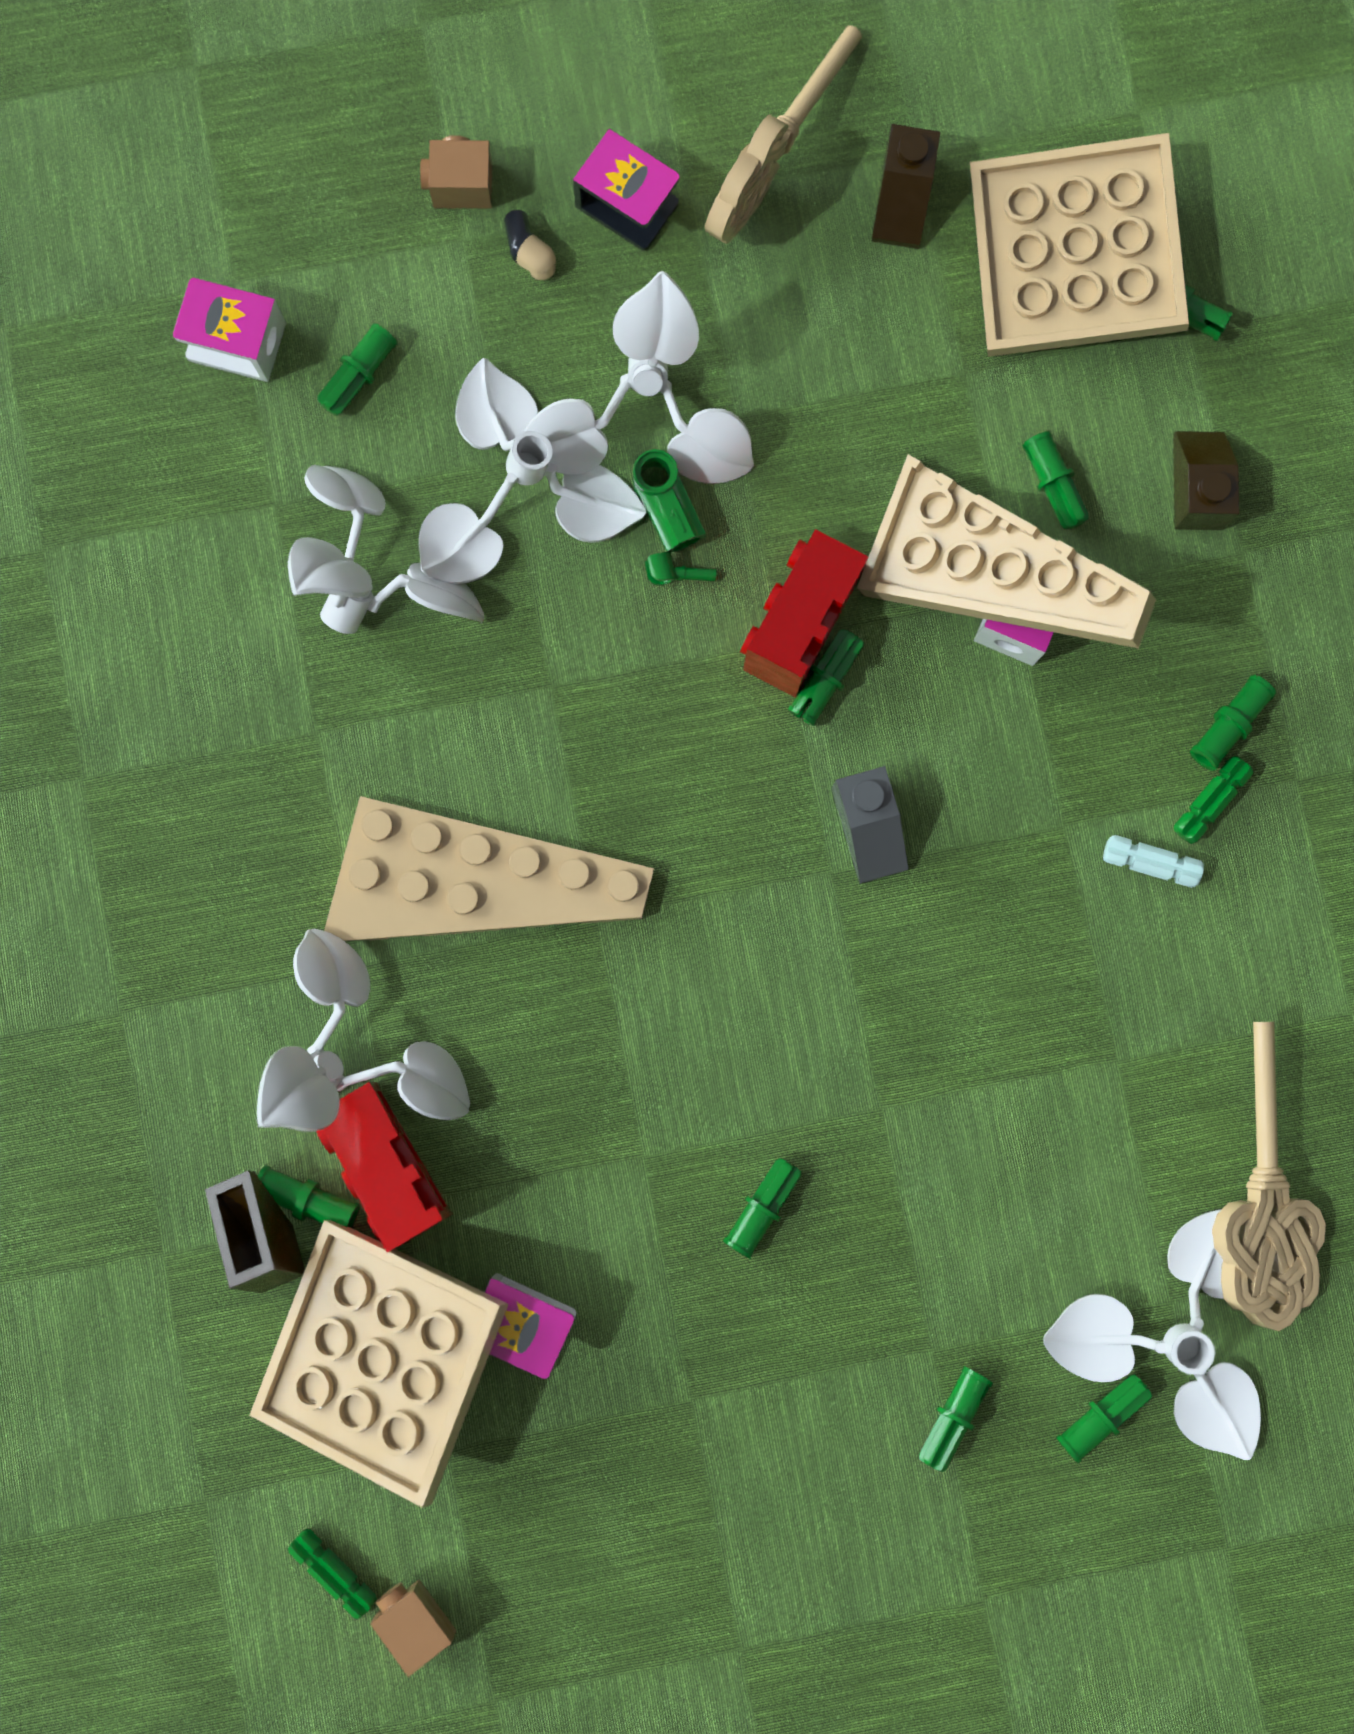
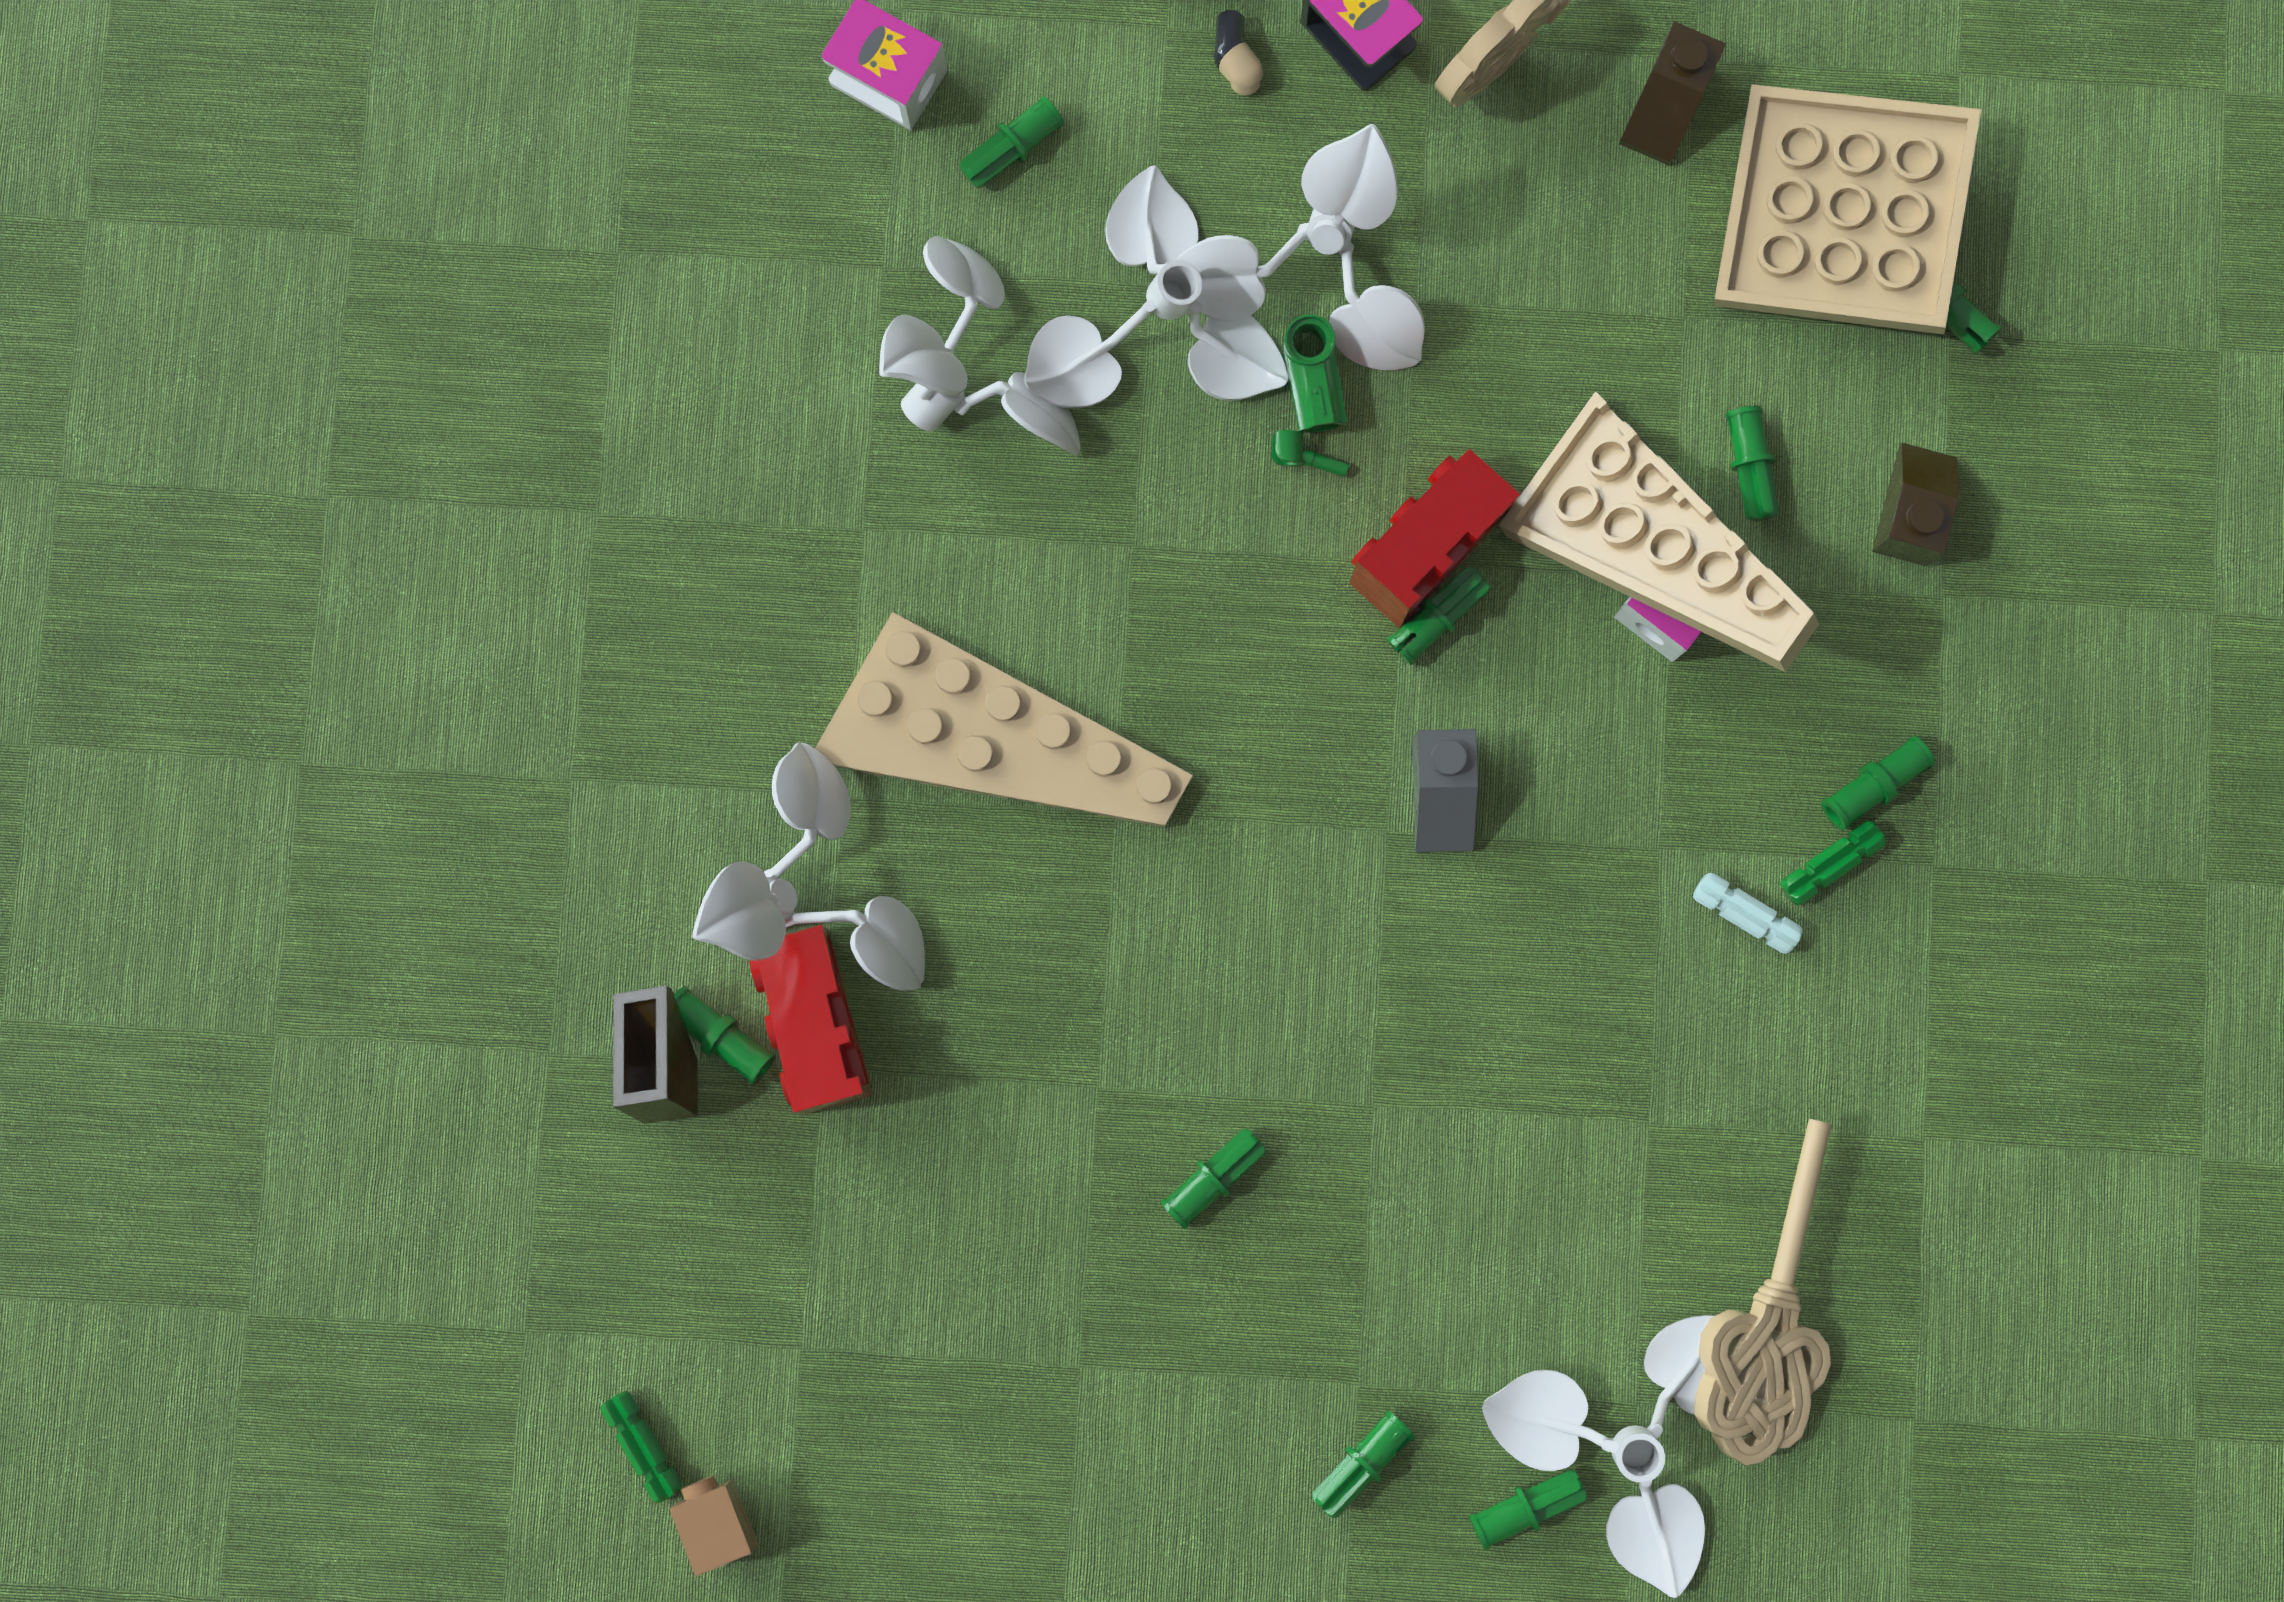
camera: 20 degrees right, 0 degrees up
tan plate [249,1220,508,1508] -> none
dark pink piece [485,1273,576,1379] -> none

